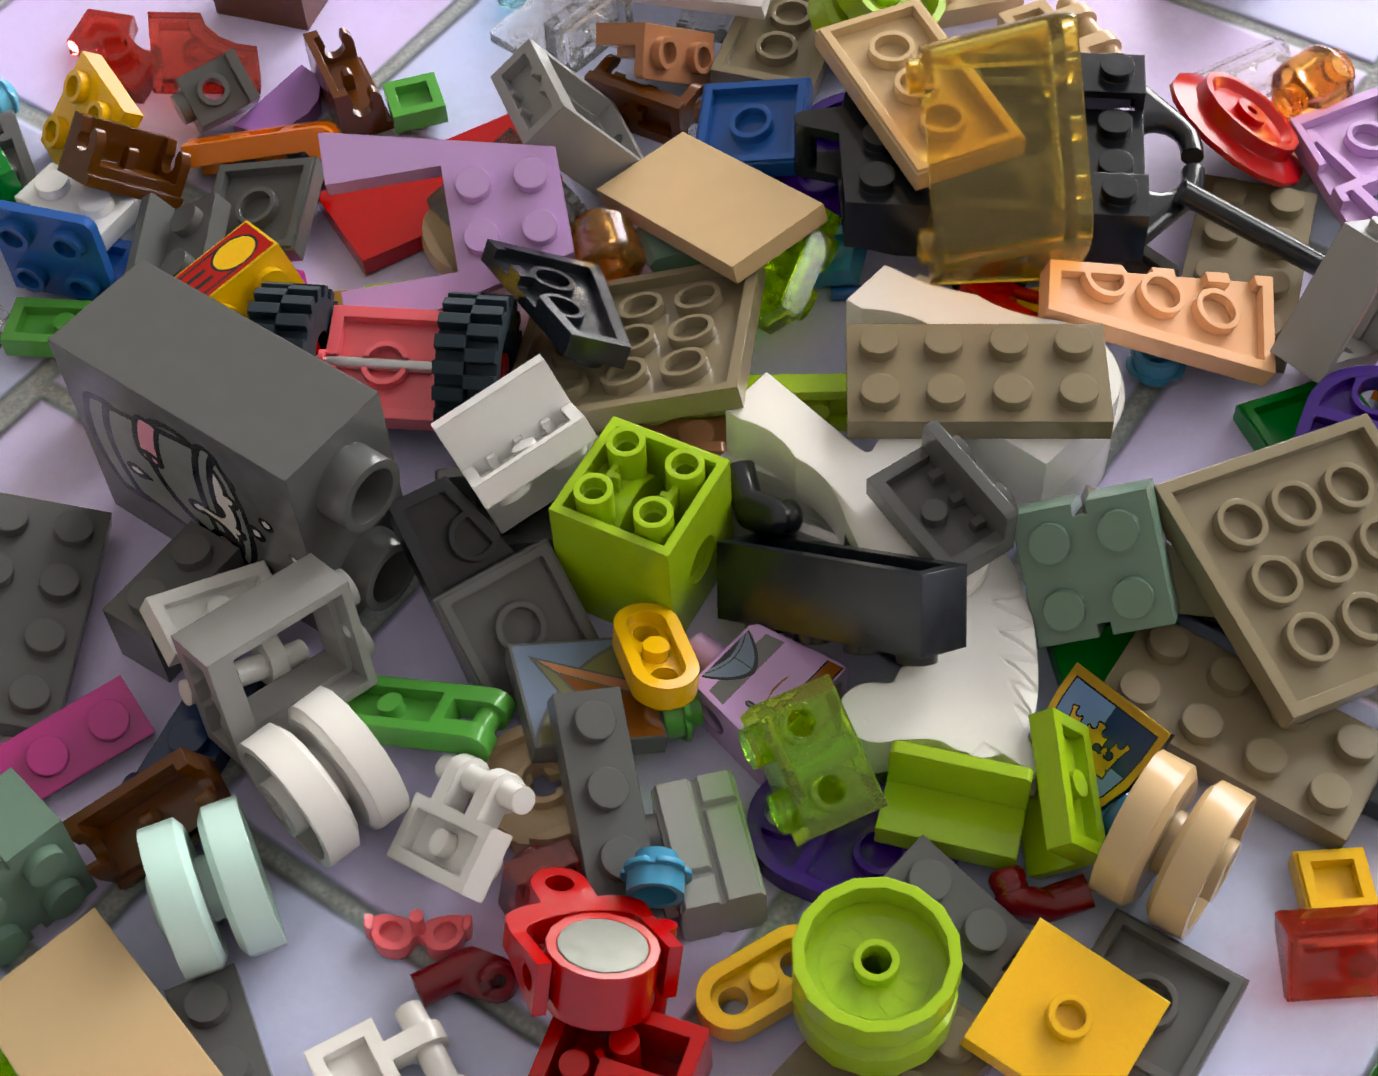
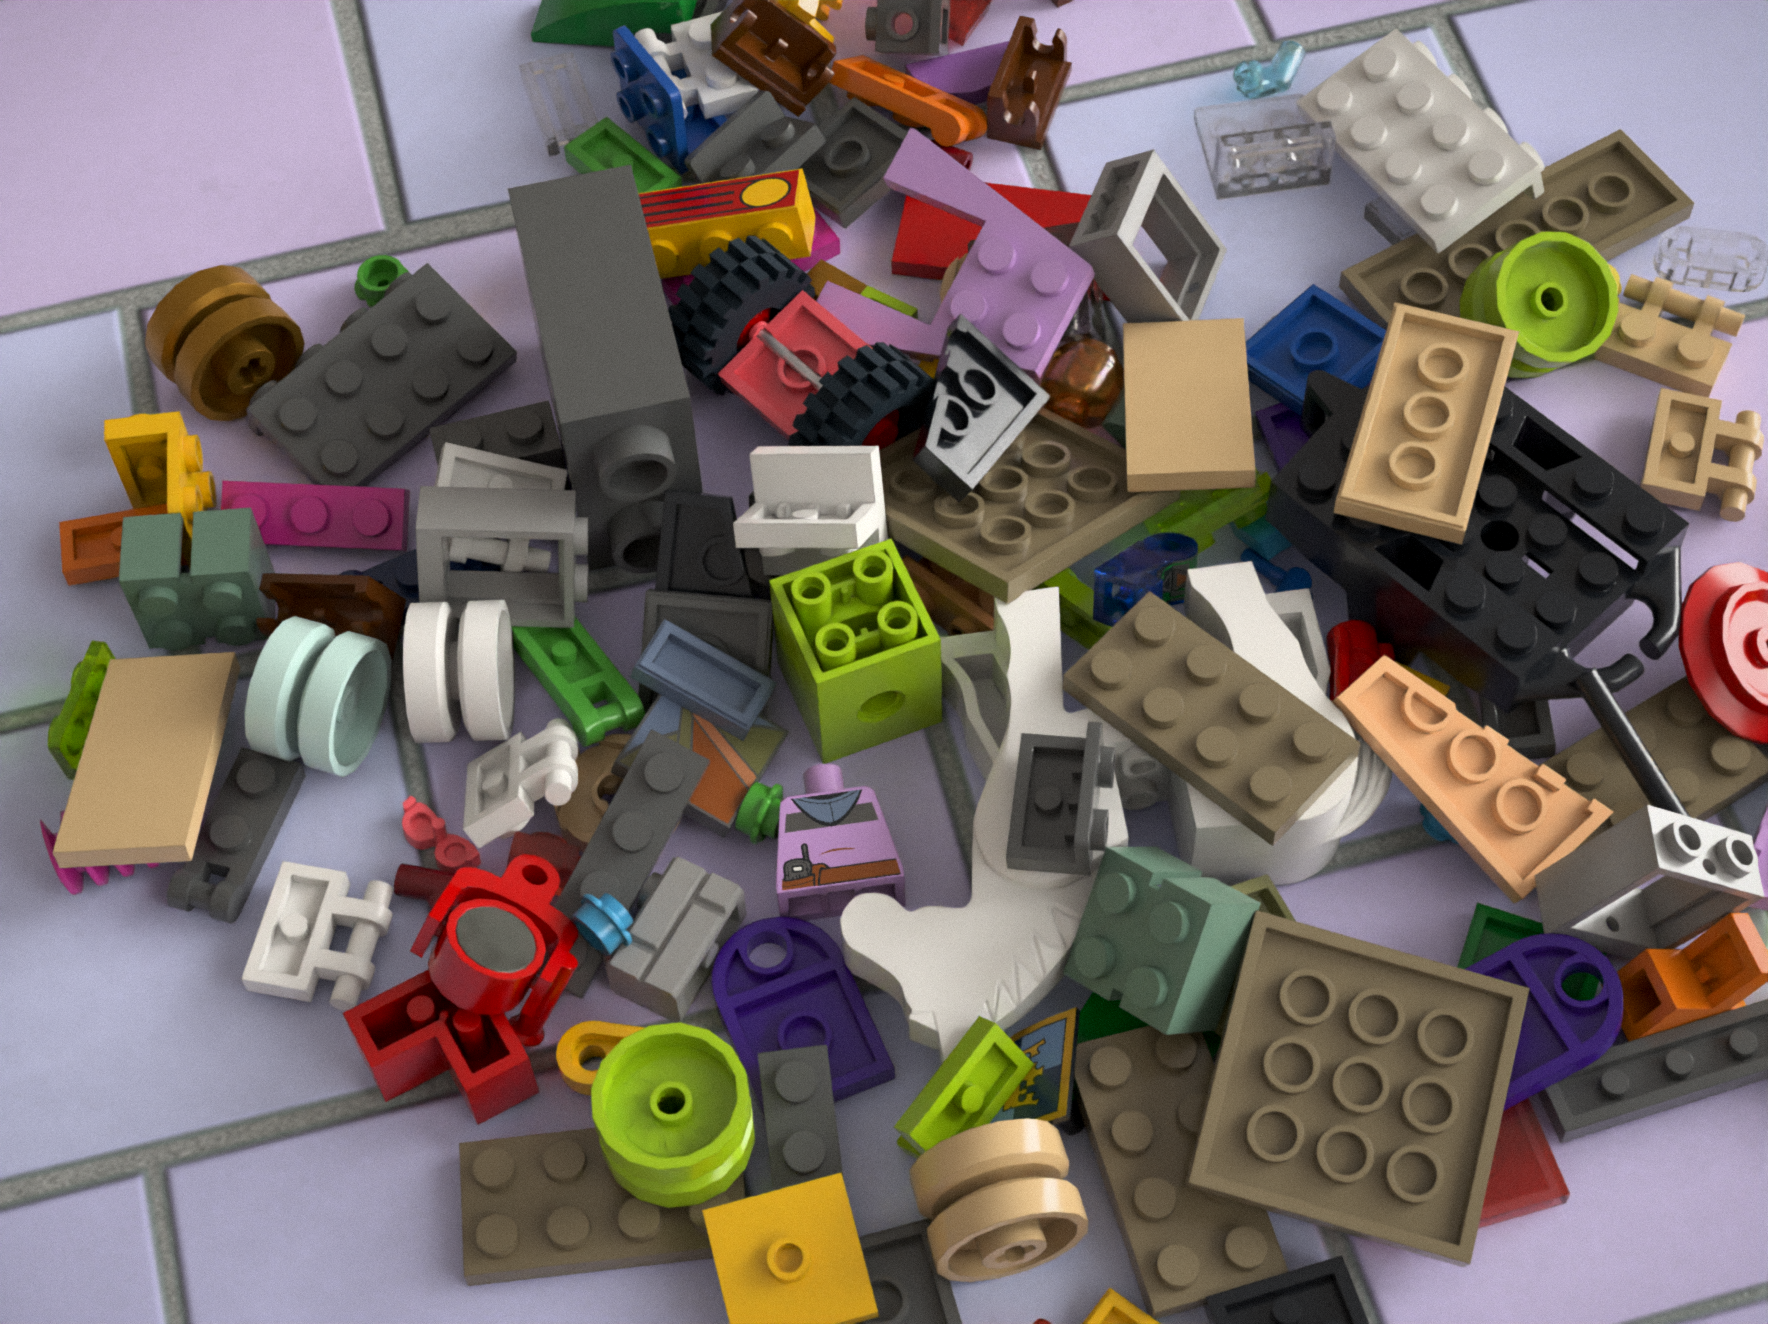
camera: 40 degrees right, 5 degrees up
bright green plate [382,72,449,134] -> none
reddish brown hinge [584,54,704,144] -> none
nougat bracket [595,22,714,85] -> none
yellow plate [612,603,700,711] -> none
black brick [716,533,967,666] -> none
black arm [730,460,803,539] -> none
clear neon green brick [738,674,888,846] -> none
lime panel [874,740,1034,869] -> none
clear yellow windscreen [906,12,1094,285] -> none
dark red arm [988,865,1096,925] -> none
none -> sand blue tile [630,619,777,741]
none -> clear blue leg [1093,532,1198,627]

